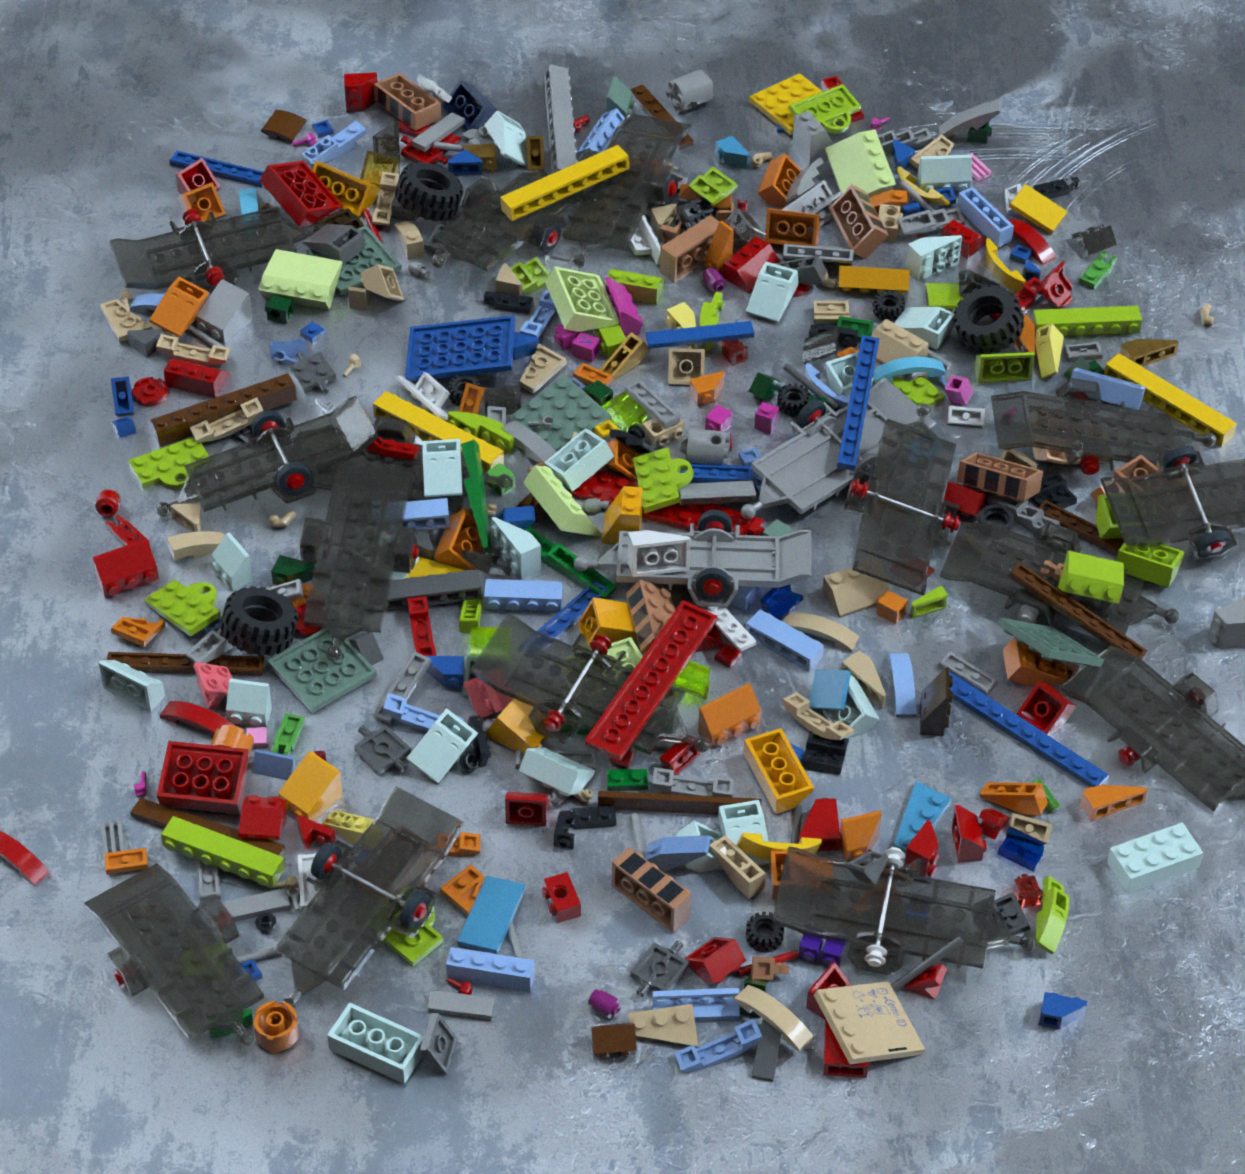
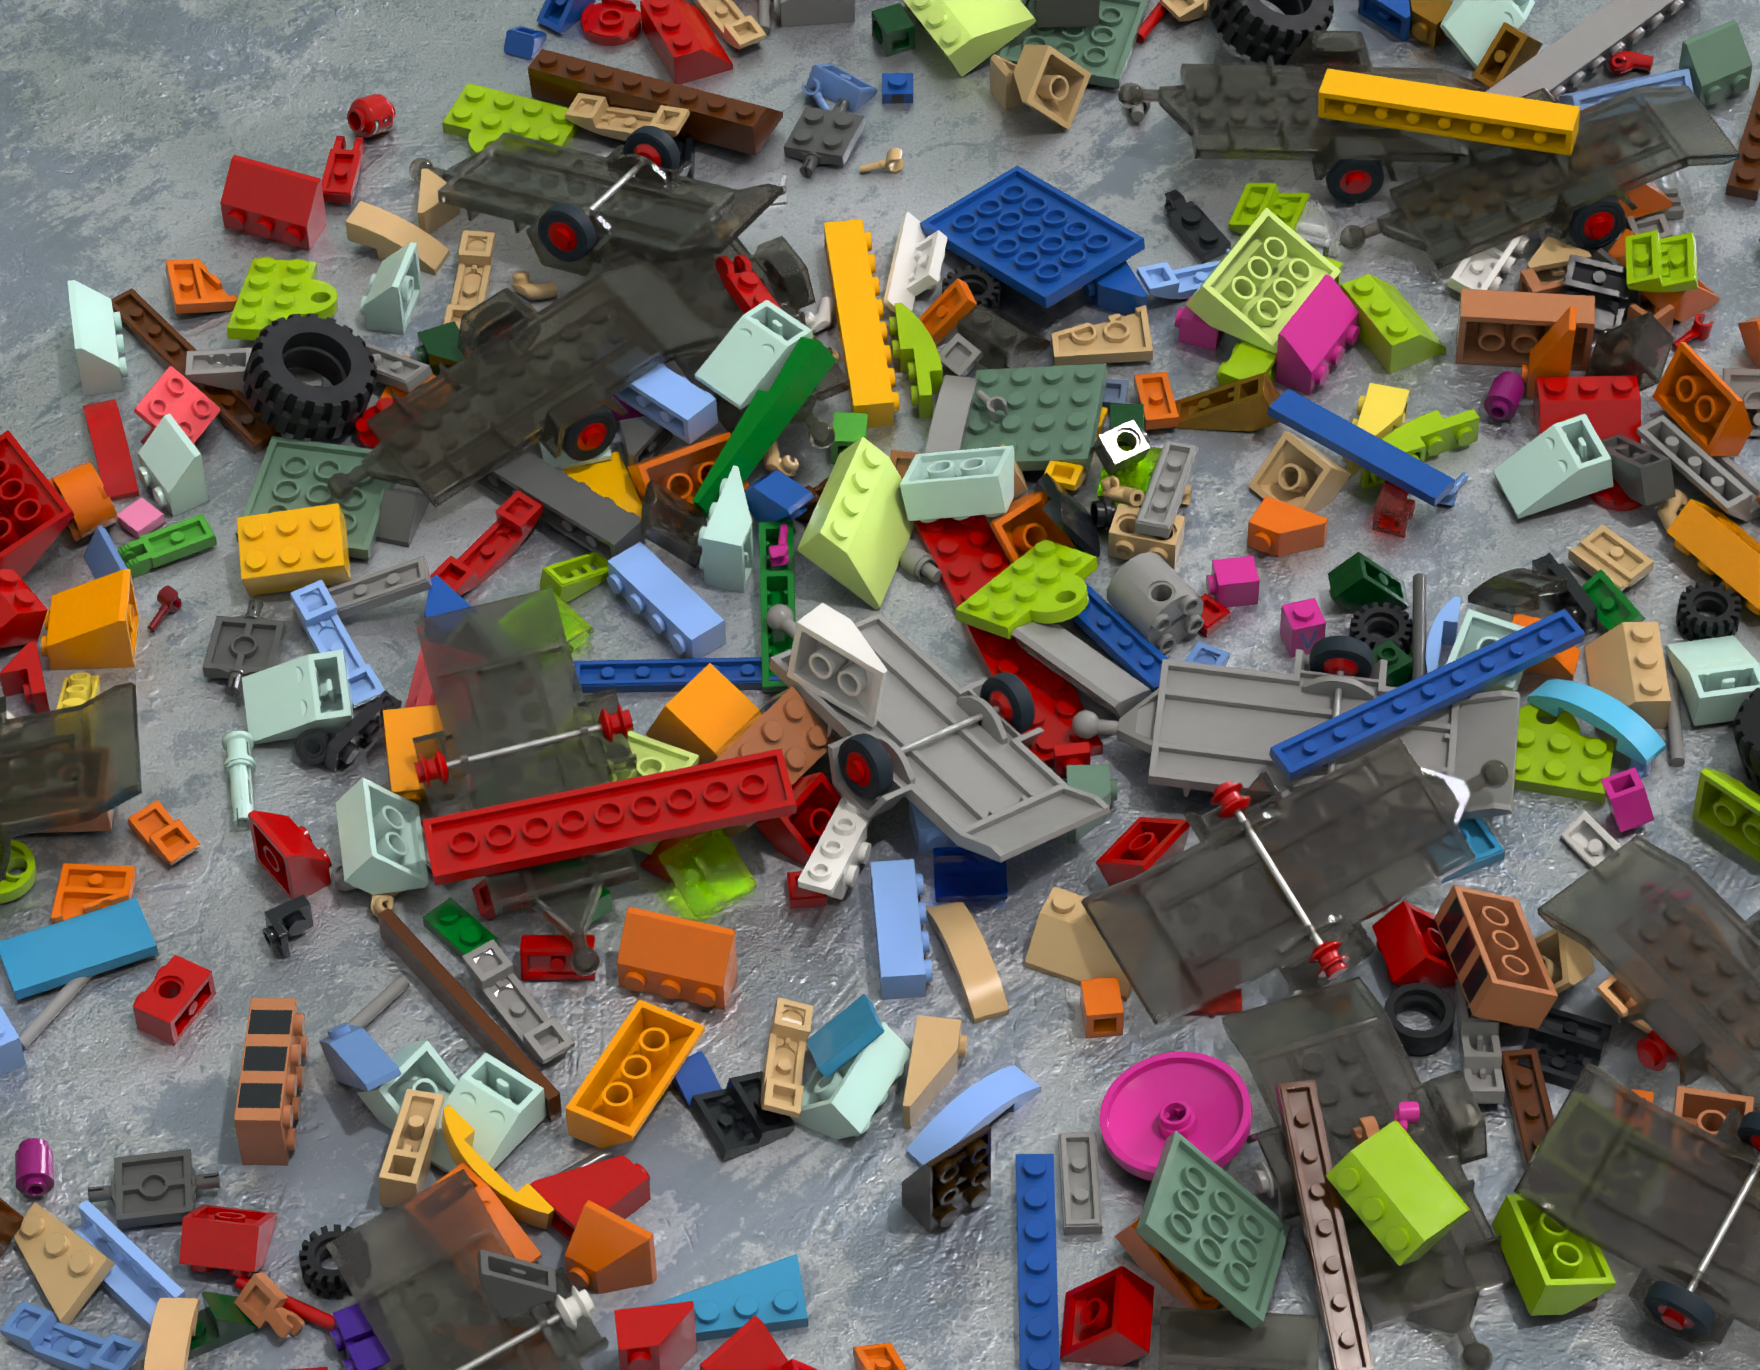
camera: 50 degrees right, 0 degrees up
tan slope [394,221,424,260] -> none
tan slope [495,263,522,295] -> none
black hinge [559,805,617,829] -> none
dark pink brick [571,332,600,362] -> none
light orange slope [601,486,643,544] -> none
lime slope [910,586,948,618] -> none
none -> light aqua pin [222,730,256,831]
none -> yellow brick [237,503,351,596]
none -> tan slope [443,230,496,335]
none -> dark pink hand [768,524,789,567]
none -> brick [1093,419,1150,476]
none -> red slope [1095,817,1191,898]
none -> dark pink dish [1099,1052,1253,1181]
none -> tan arm [1101,476,1145,507]
none -> dark pink hand [1393,1102,1420,1132]

